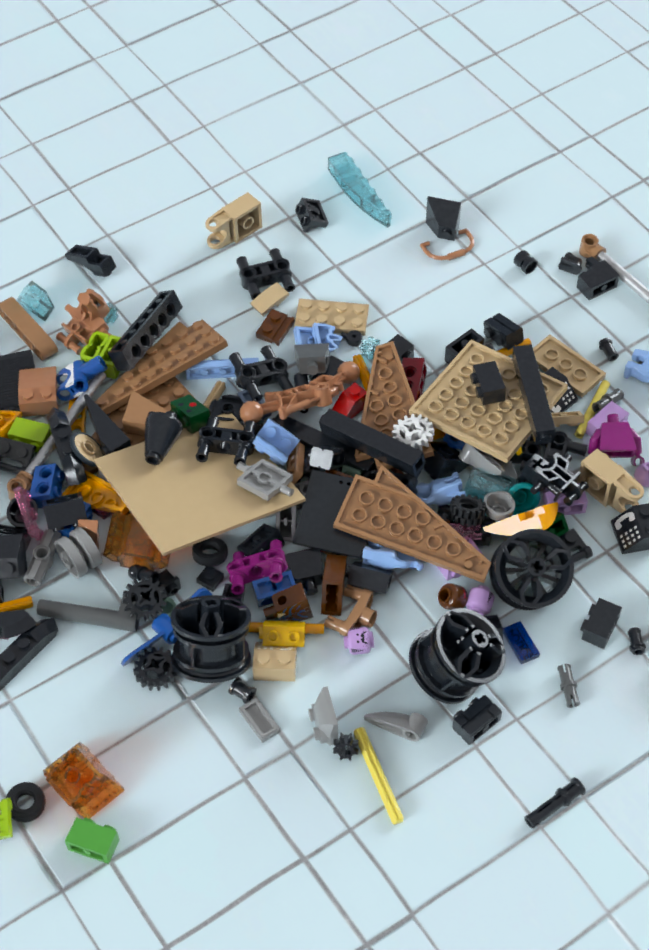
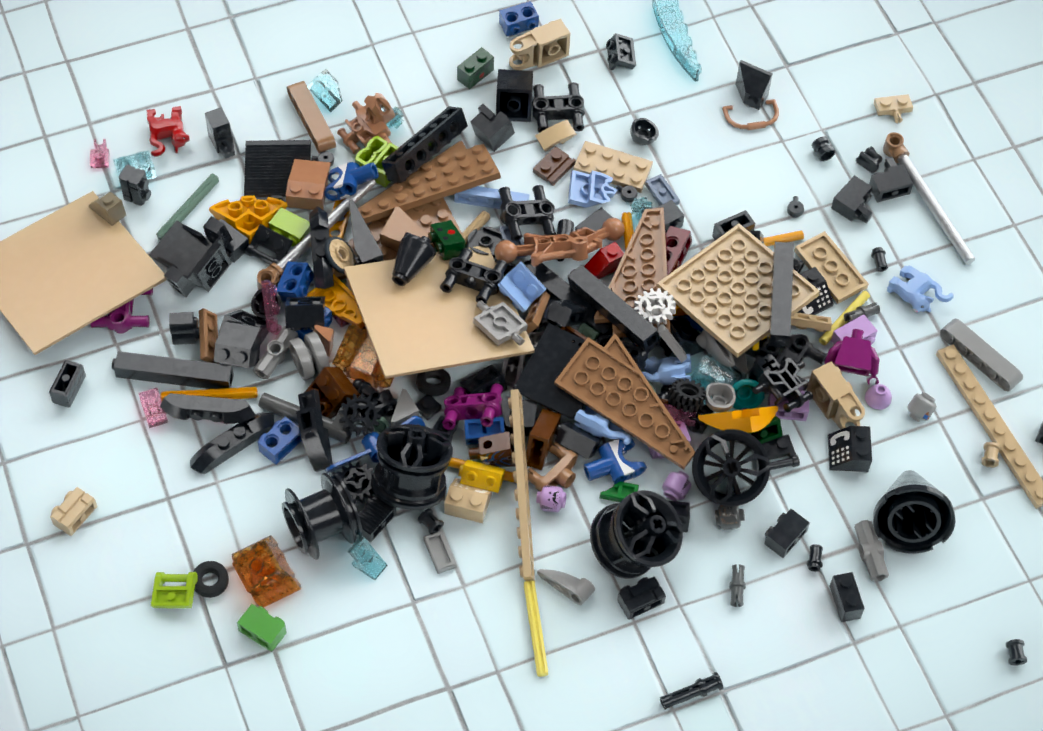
camera: 10 degrees right, 5 degrees up
black slope [65,245,117,277] -> none
dark grey torso [294,343,330,375] -> none
light grey slope [308,686,338,745] -> none
black gear [333,733,359,760] -> none
reddish brown head [438,583,468,610] -> none
black brick [470,361,506,405] -> none
black brick [483,313,524,350] -> none
clear blue tile [503,621,540,664] -> none
none -> blue brick [258,416,302,465]
none -> black wheel [282,471,363,560]
none -> black slope [296,389,333,472]
none -> reddish brown slope [305,367,360,419]
none -> piece [312,151,334,167]
none -> clear light blue slope [347,537,388,580]
none -> black brick [358,495,396,542]
none -> light grey slope [391,389,419,427]
none -> dark green brick [457,47,494,90]
none -> black plate [470,104,515,152]
none -> black slope [496,69,533,122]
none -> blue brick [499,1,539,37]
none -> tan plate [508,389,535,582]
none -> blue connector [583,438,647,484]
none -> green tile [599,481,639,502]
none -> black helmet [630,118,659,145]
none -> sand blue plate [645,174,680,206]
none -> light grey tile [657,324,687,363]
none -> dark grey head [715,505,745,530]
none -> piece [787,196,804,217]
none -> black hinge [831,175,872,223]
none -> tan plate [874,94,913,123]

